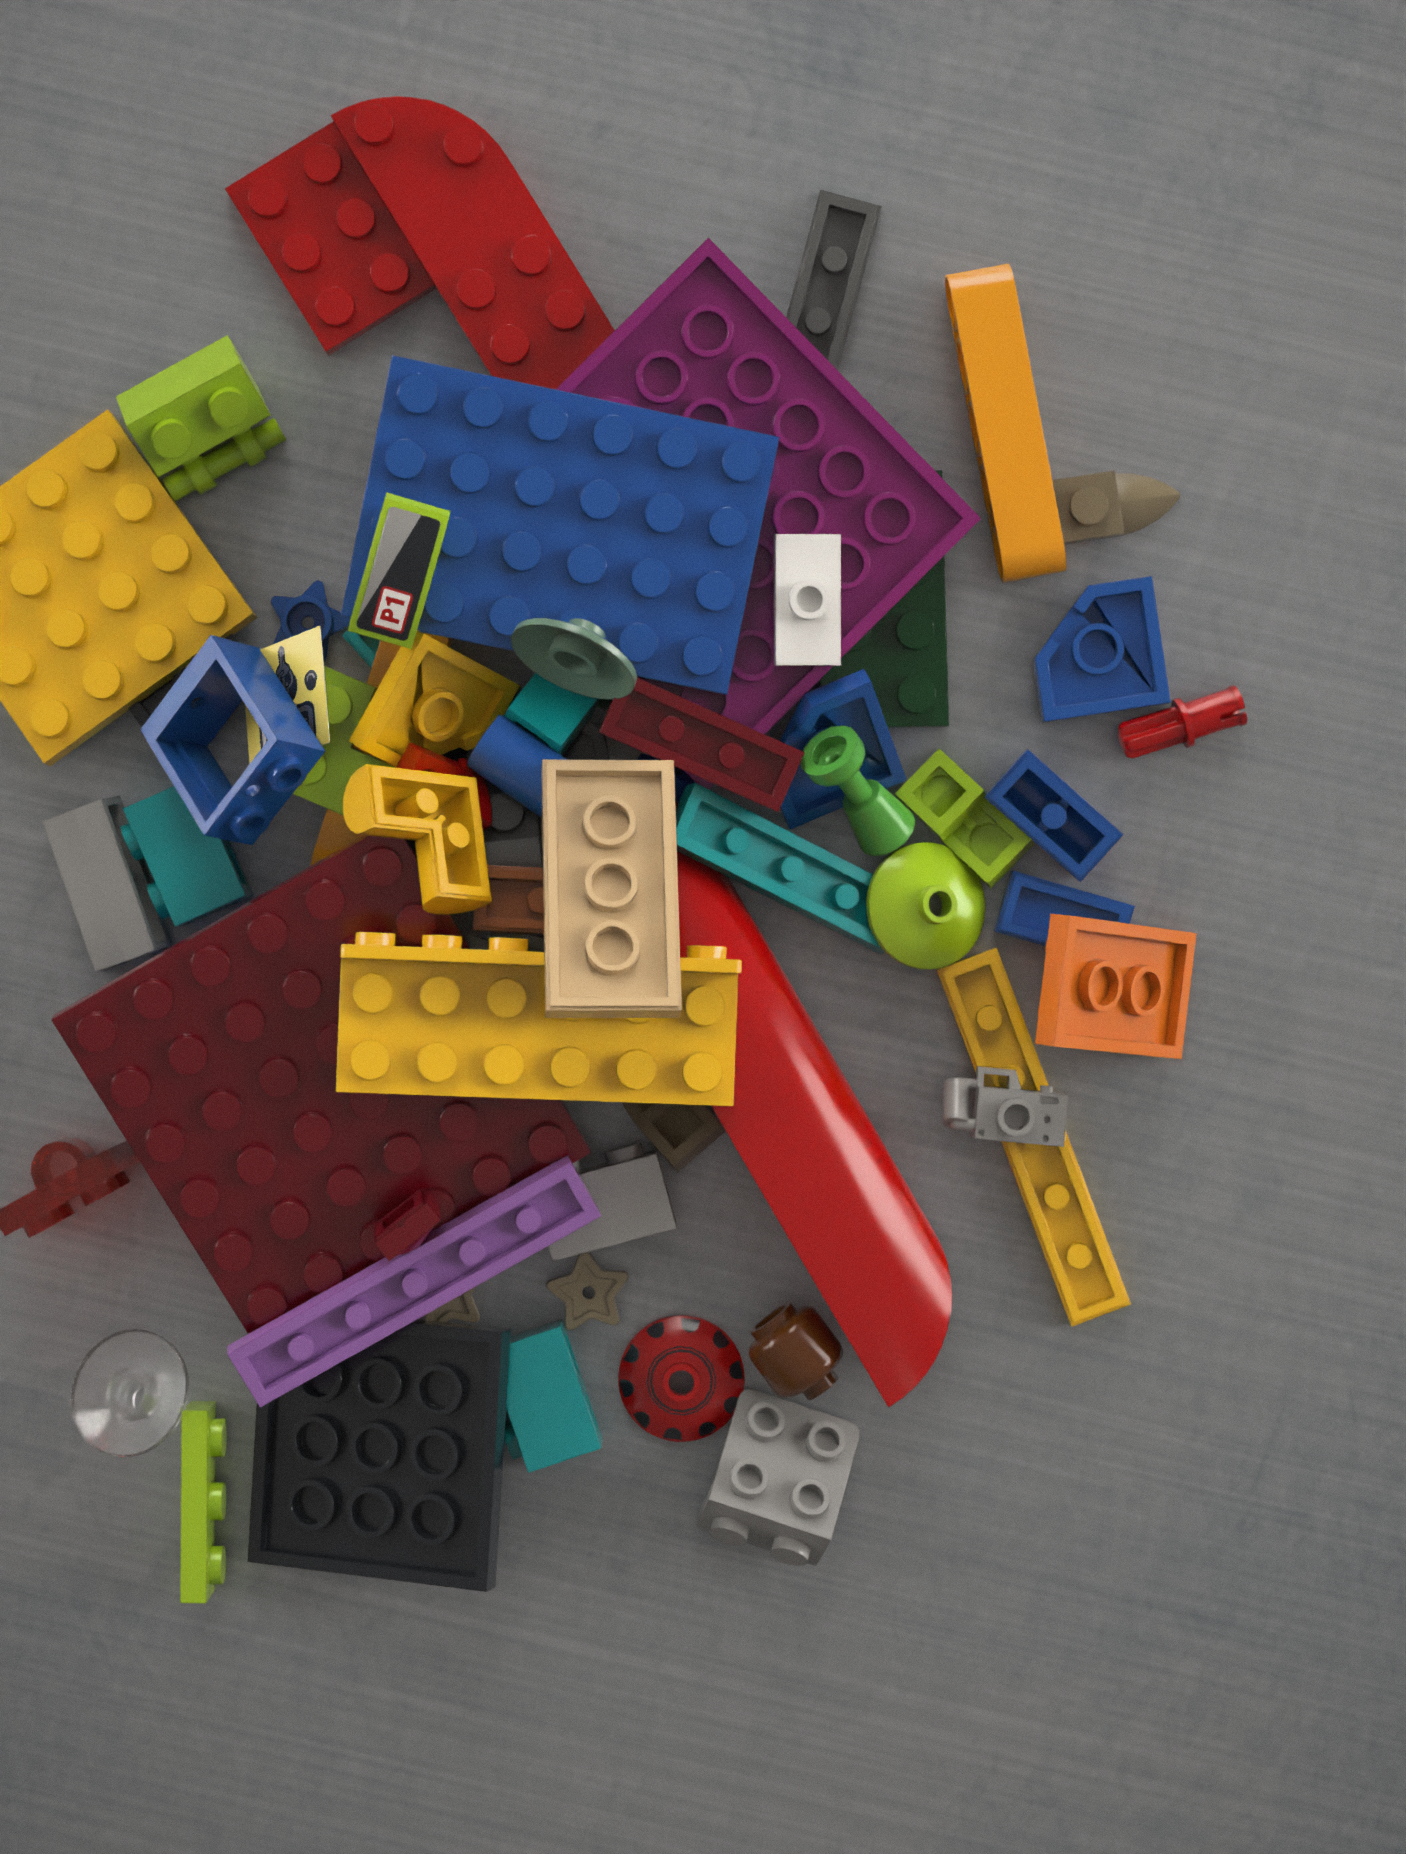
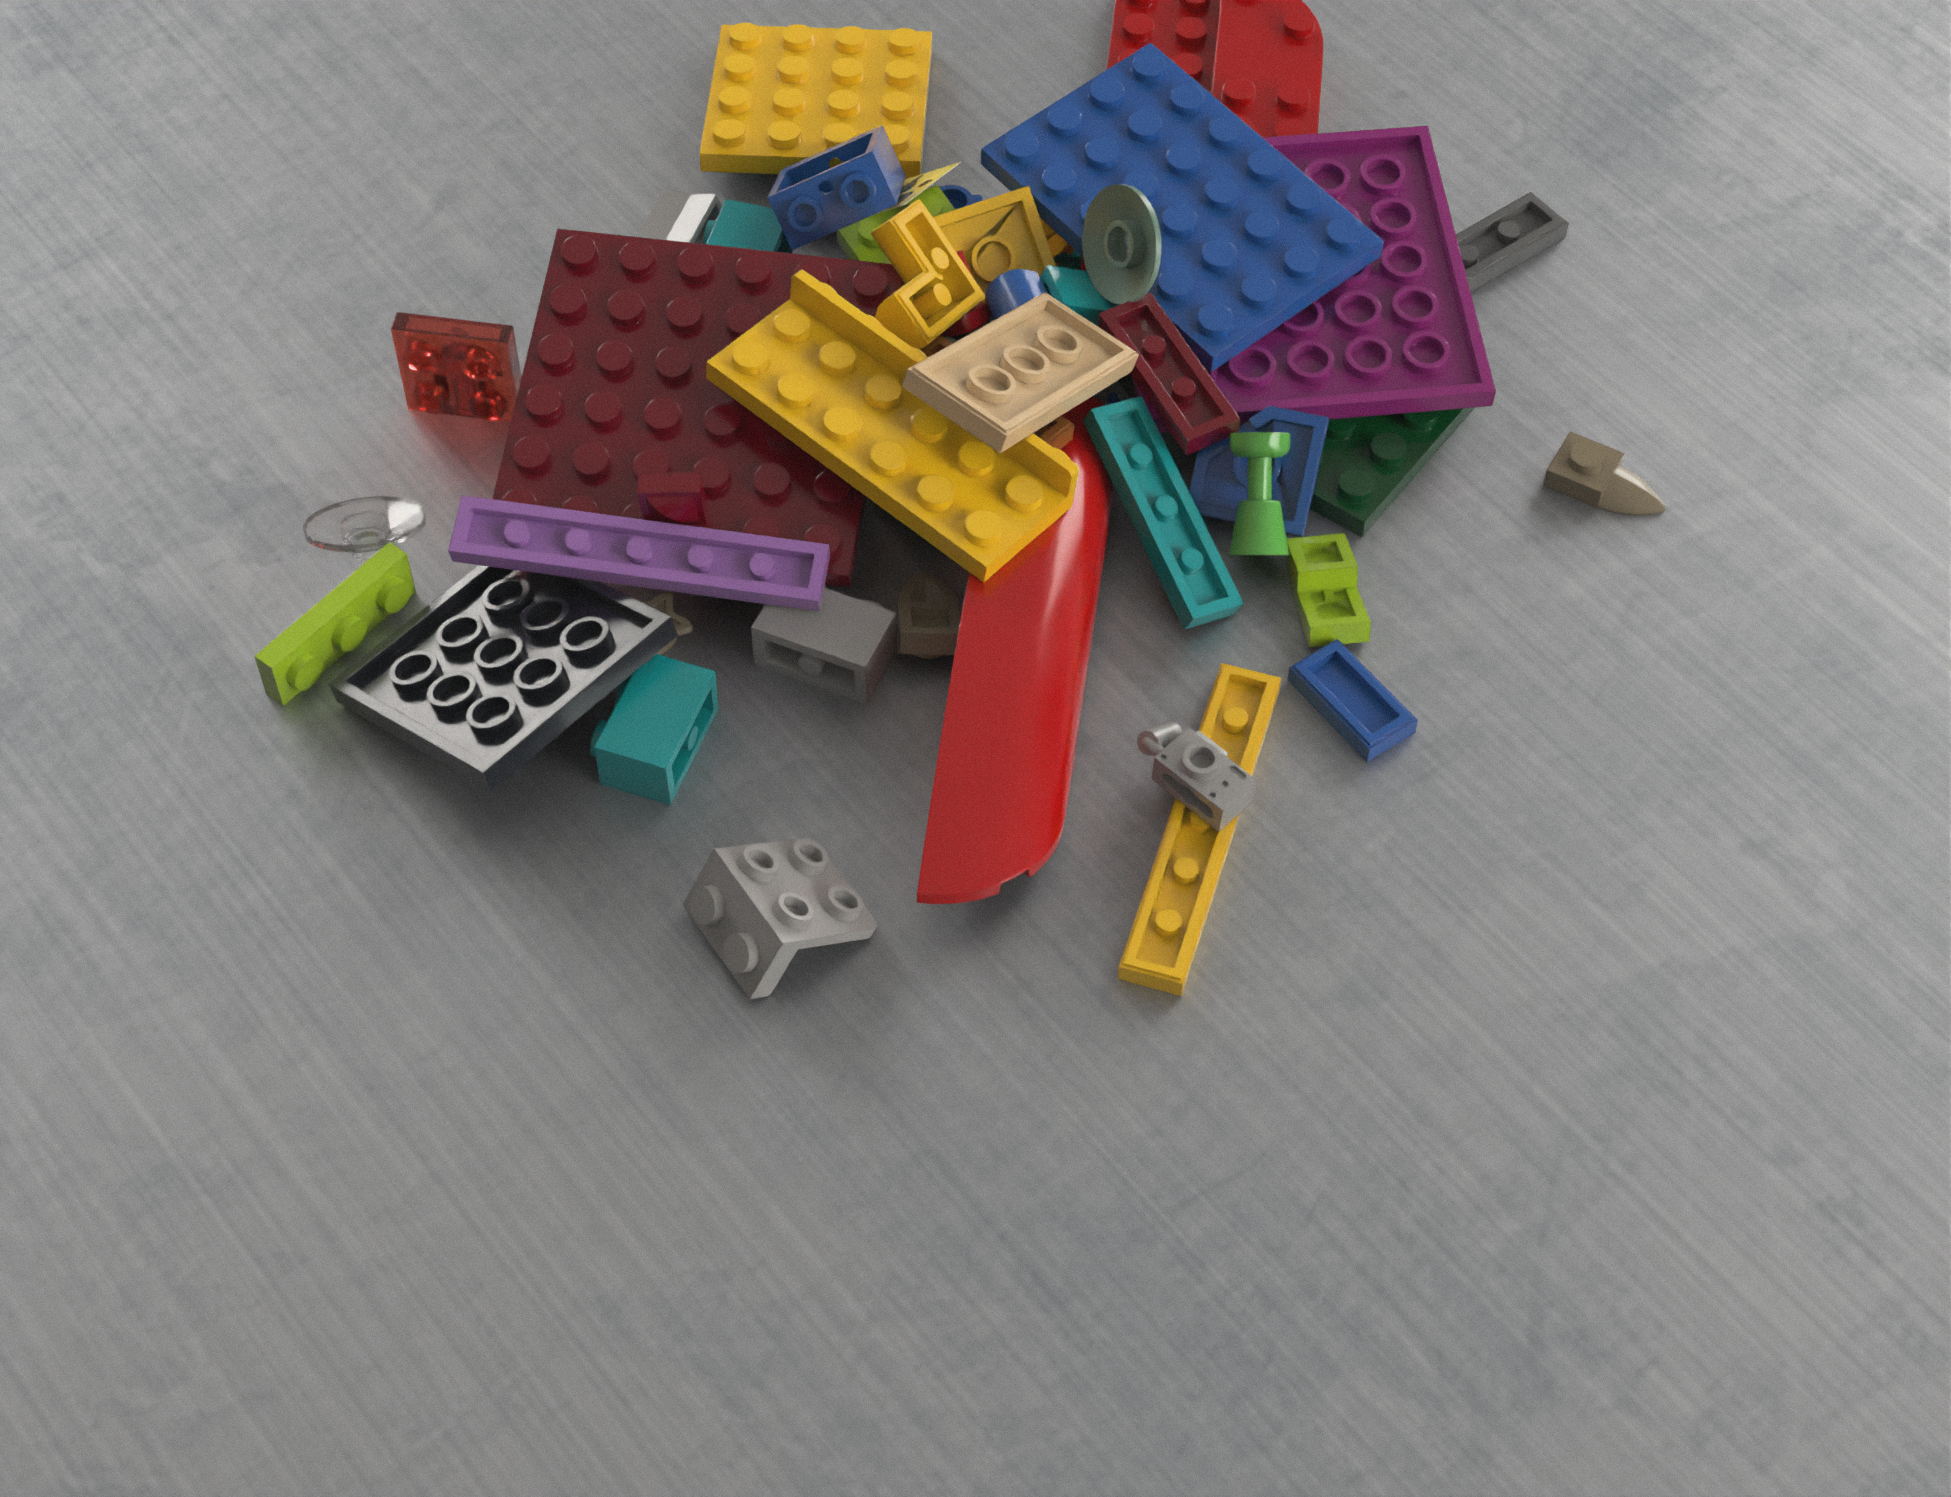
camera: 35 degrees right, 35 degrees down
lime brick [116,335,287,502] -> none
slope [347,492,451,649] -> none
dark tan plate [546,1252,629,1331] -> none
red dish [618,1315,745,1442] -> none
reddish brown head [749,1302,843,1401] -> none
white plate [774,534,841,666] -> none
lime dish [866,842,985,970] -> none
light orange beam [944,263,1067,583] -> none
blue brick [985,749,1123,882] -> none
blue plate [1033,576,1171,723] -> none
orange plate [1035,913,1197,1059] -> none
red axle [1118,685,1248,759] -> none

